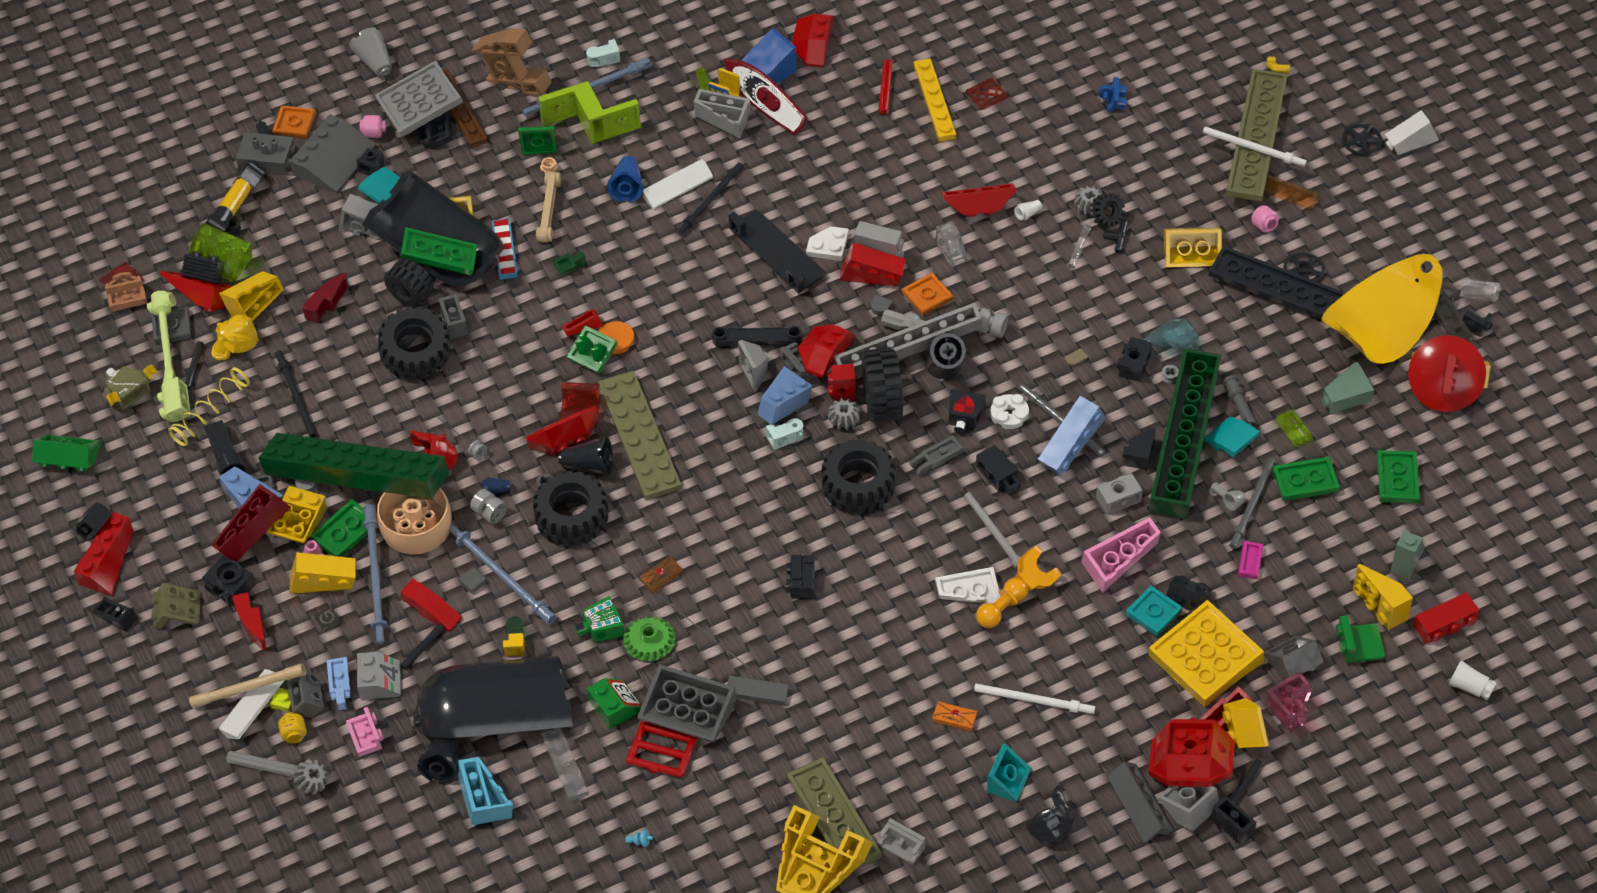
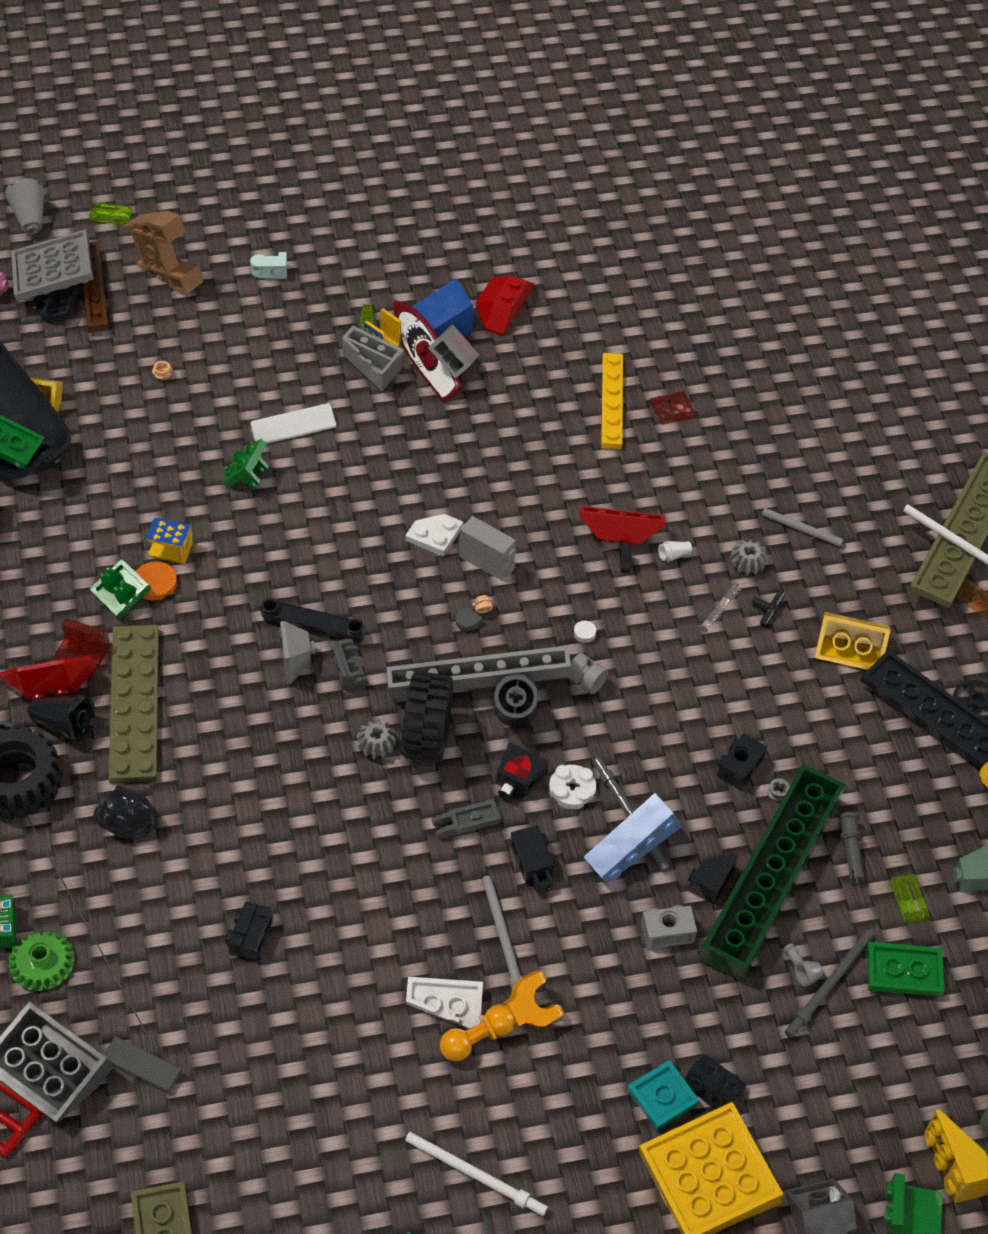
camera: 10 degrees right, 0 degrees up
tile [492,218,518,280] -> none
green slope [518,125,557,155] -> none
sand blue bar [522,57,652,116] -> none
tan piece [536,171,561,243] -> none
lime bracket [538,81,641,144] -> none
dark green plate [552,252,587,277] -> none
red slope [562,309,604,336] -> none
blue cone [607,156,643,203] -> none
clear orange tile [639,556,683,593] -> none
black bar [676,162,743,236] -> none
black bracket [728,210,826,293] -> none
medium blue wedge [758,366,812,425] -> none
light aqua leg [766,418,803,450] -> none
red wedge [798,324,855,378] -> none
black tyre [822,439,895,514] -> none
red brick [828,364,856,403] -> none
red wedge [839,242,905,286] -> none
red axle [879,59,893,115] -> none
light grey piece [881,309,925,331] -> none
orange tile [902,273,953,316] -> none
orange tile [932,702,977,732] -> none
clear slope [936,221,968,266] -> none
dark tan piece [1066,348,1088,367] -> none
bright pink wedge [1081,517,1161,593] -> none
black tyre [1090,193,1125,227] -> none
blue hips [1098,77,1127,113] -> none
clear light blue slope [1142,319,1199,349] -> none
teal slope [1204,417,1260,457] -> none
dark pink tile [1238,541,1263,580] -> none
bright pink head [1251,205,1279,233] -> none
none -> clear neon green tile [89,202,132,225]
none -> black head [93,785,157,840]
none -> piece [146,518,193,564]
none -> green plate [221,439,269,488]
none -> light grey brick [428,324,479,378]
none -> light nougat plate [472,595,494,614]
none -> white tile [574,621,596,643]
none -> black tile [619,542,631,573]
none -> light grey bar [762,508,844,547]

